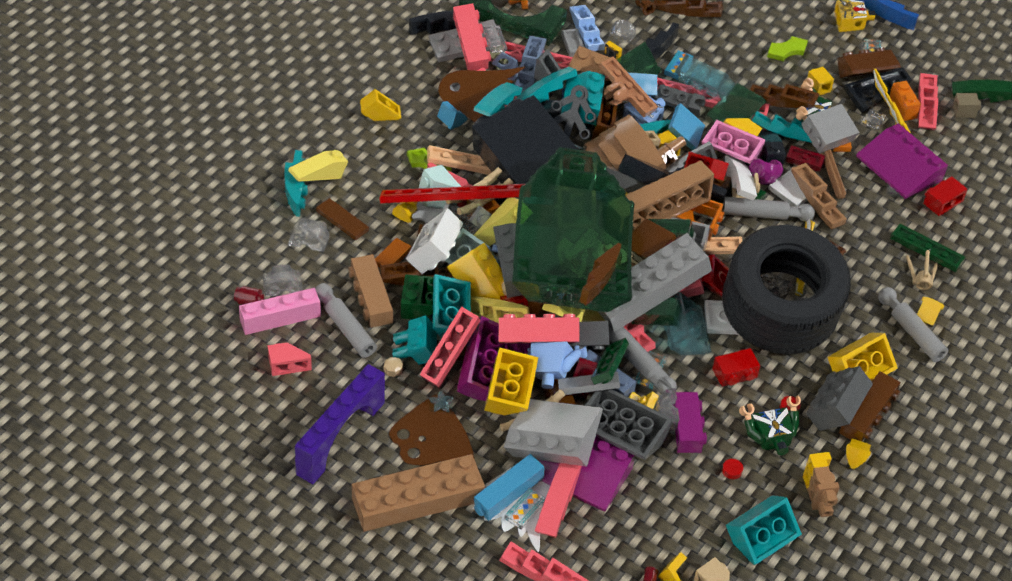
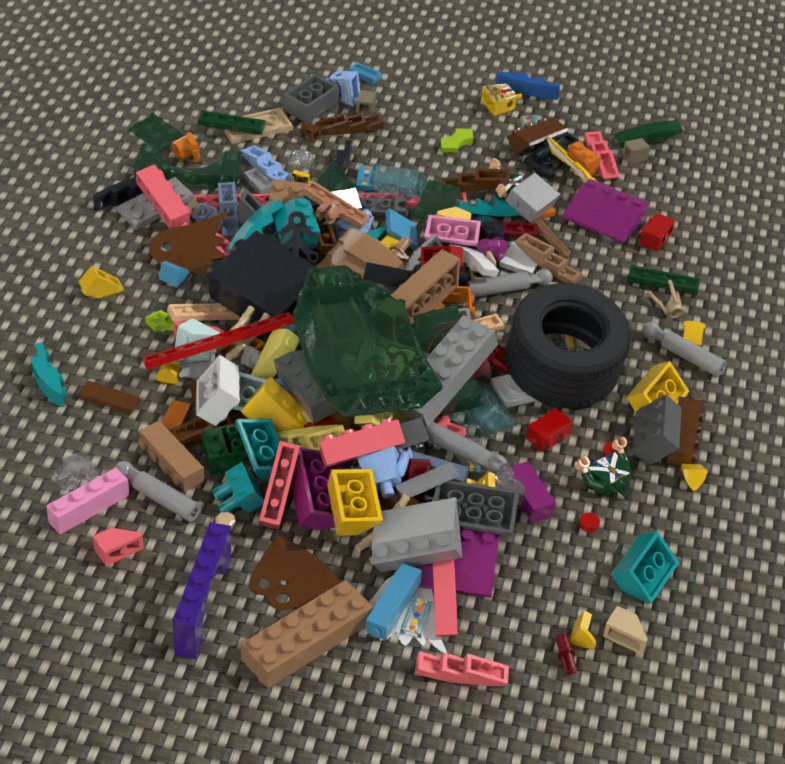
camera: 20 degrees left, 5 degrees down
dark red brick [234,286,264,305] -> none
light yellow slope [288,150,348,182] -> none
clear cylinder [288,218,330,252] -> none
clear light blue plant [429,391,453,412] -> none
teal slope [474,82,523,117] -> none
clear tile [483,25,507,53] -> none
reddish brown slope [580,243,622,305] -> none
dark green plate [591,337,629,385] -> none
reddish brown tile [623,218,676,260] -> none
medium nougat hips [803,452,840,517] -> none
yellow brick [807,67,834,95] -> none
clear tile [862,109,886,130] -> none

